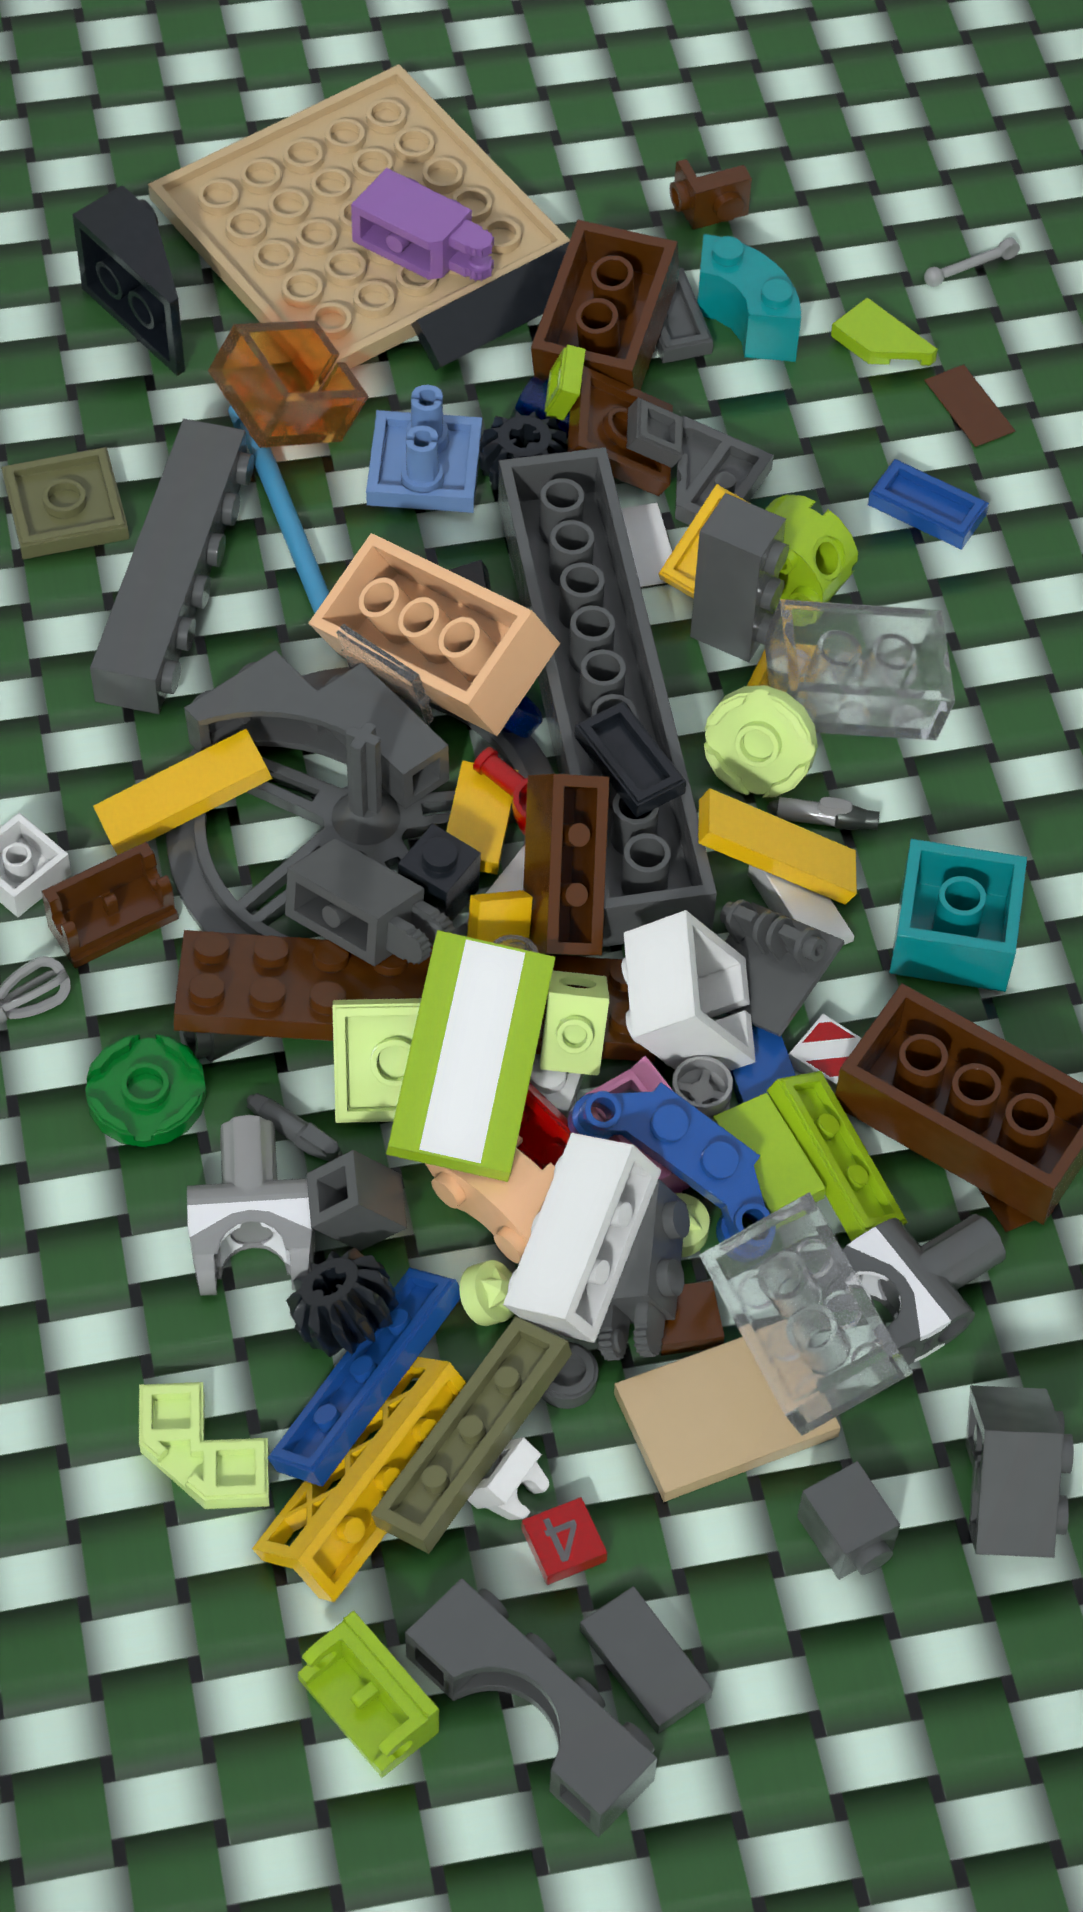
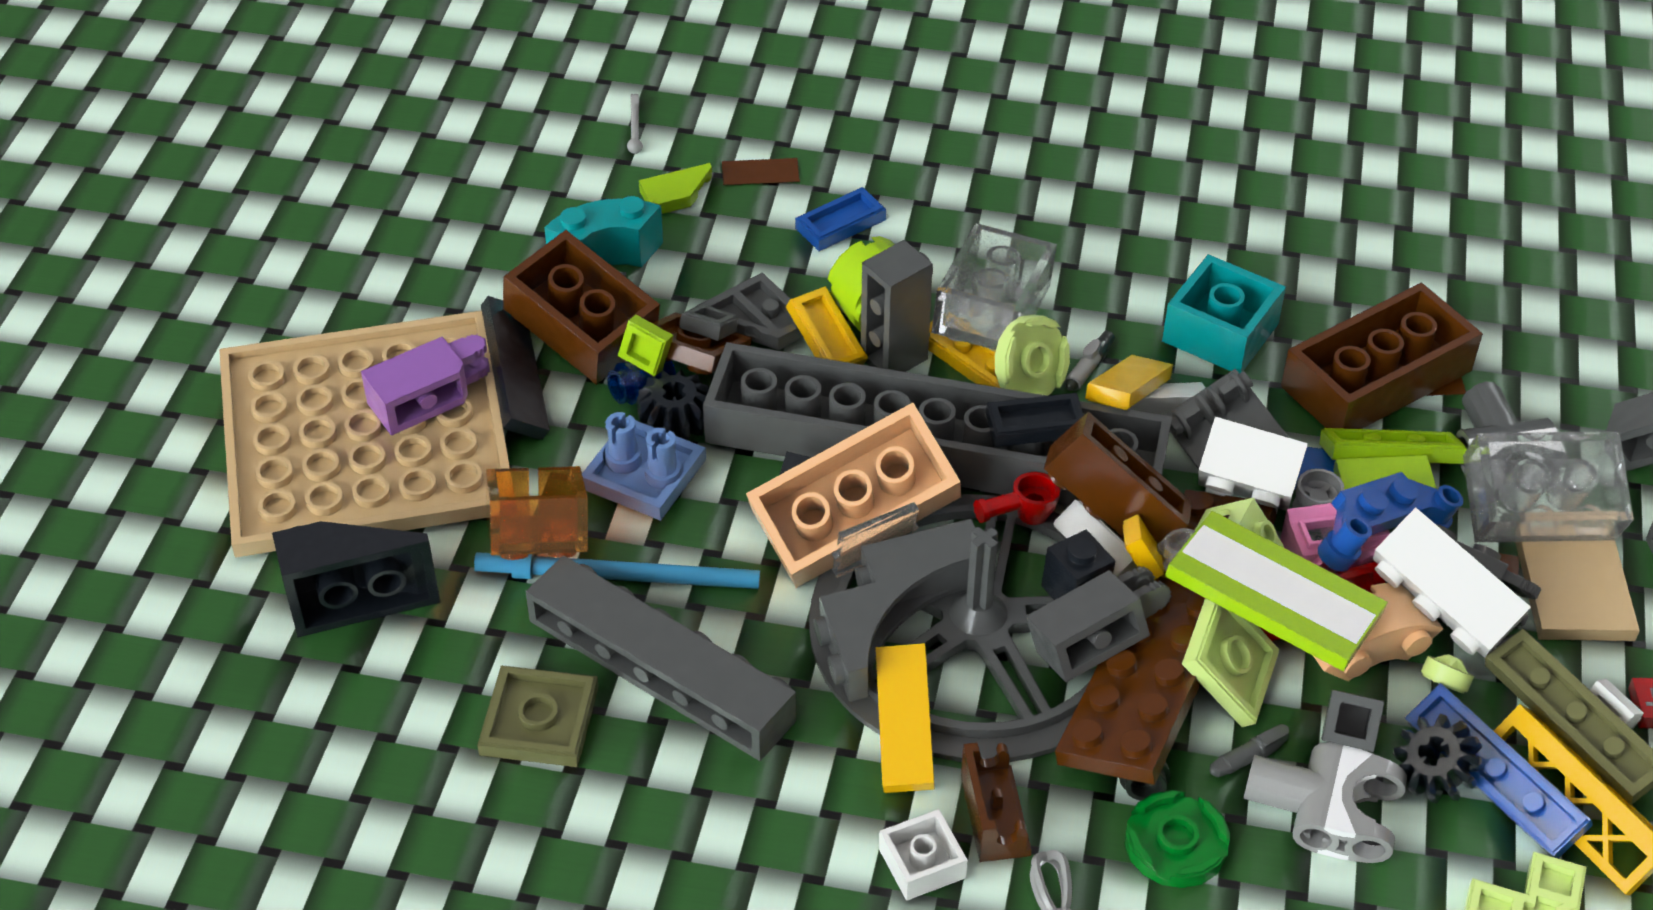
camera: 65 degrees left, 10 degrees down
yellow tile [446,760,519,874] -> none
reddish brown bracket [669,159,752,230] -> none
white tile [789,1014,862,1094] -> none

